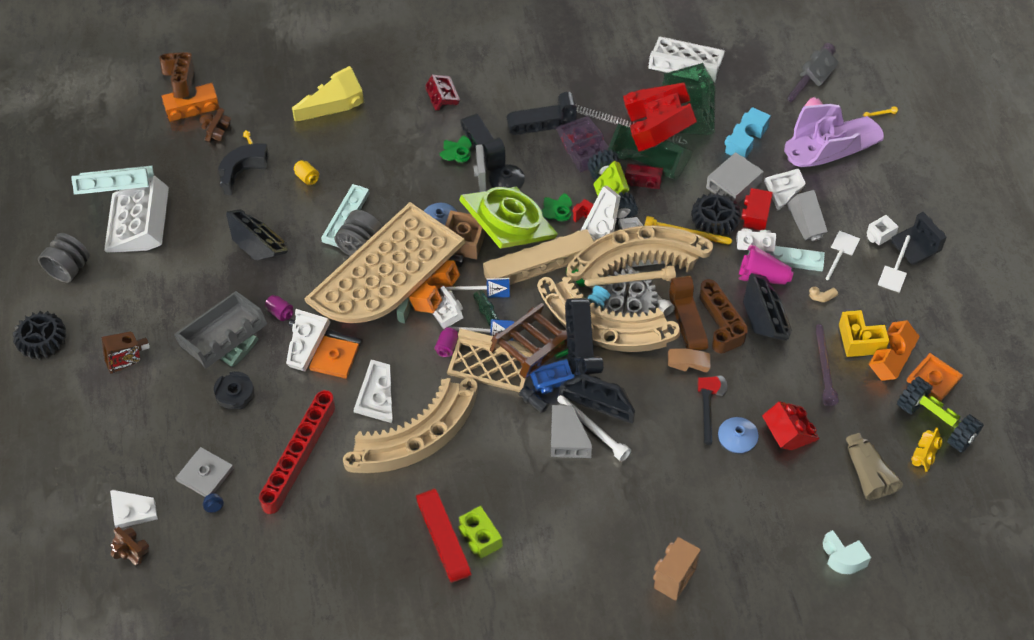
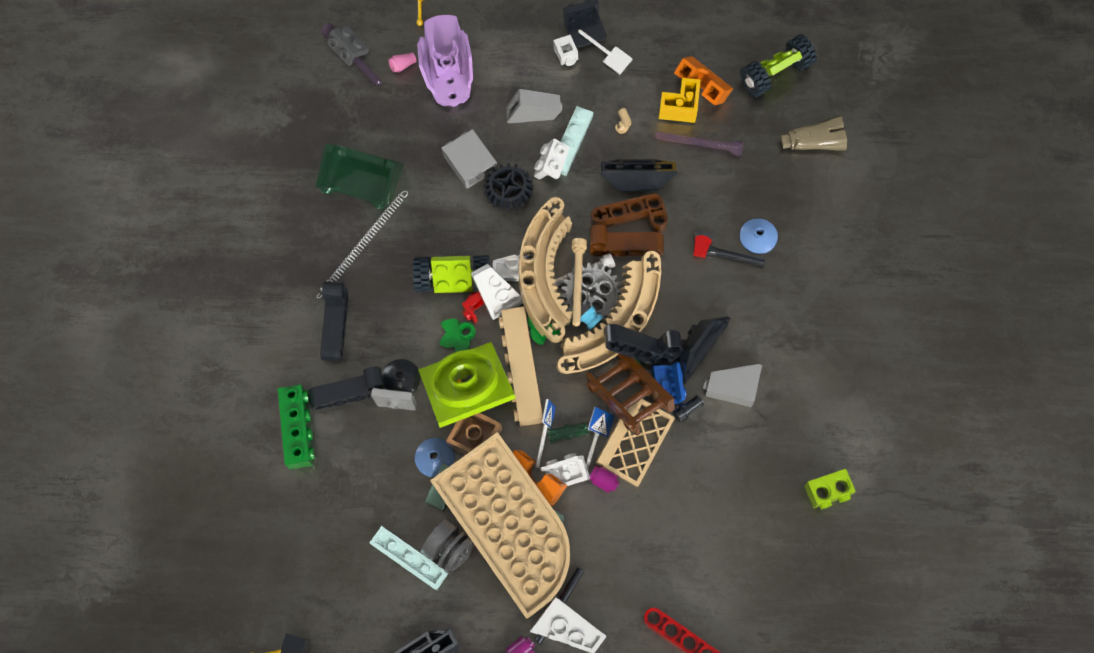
camera: 75 degrees left, 15 degrees up
light yellow wedge [292,66,364,122] -> none
yellow brick [294,160,319,185] -> none
orange plate [309,336,359,379] -> none
tan gear [343,378,478,473] -> none
white wing [354,360,392,423] -> none
red beam [416,488,471,583] -> none
dark red bracket [426,75,460,111] -> none
green plate [439,135,472,163] -> none
clear purple slope [556,116,611,173] -> none
white piece [557,395,631,462] -> none
clear green windscreen [608,123,693,179] -> none
red wedge [623,83,697,152] -> none
dark red bracket [625,164,663,189] -> none
yellow piece [644,216,732,245] -> none
white fence [649,37,725,83] -> none
medium nougat brick [653,537,701,601] -> none
medium nougat slope [668,349,710,373] -> none
medium azure arch [725,107,771,158] -> none
dark pink cone [739,244,794,285] -> none
red brick [741,188,773,230] -> none
red slope [762,401,819,450] -> none
white wing [764,169,806,210] -> none
light aqua brick [823,530,871,574] -> none
white piece [826,231,860,280] -> none
orange plate [907,353,963,402] -> none
yellow hinge [911,428,943,472] -> none
none -> green brick [278,385,315,469]

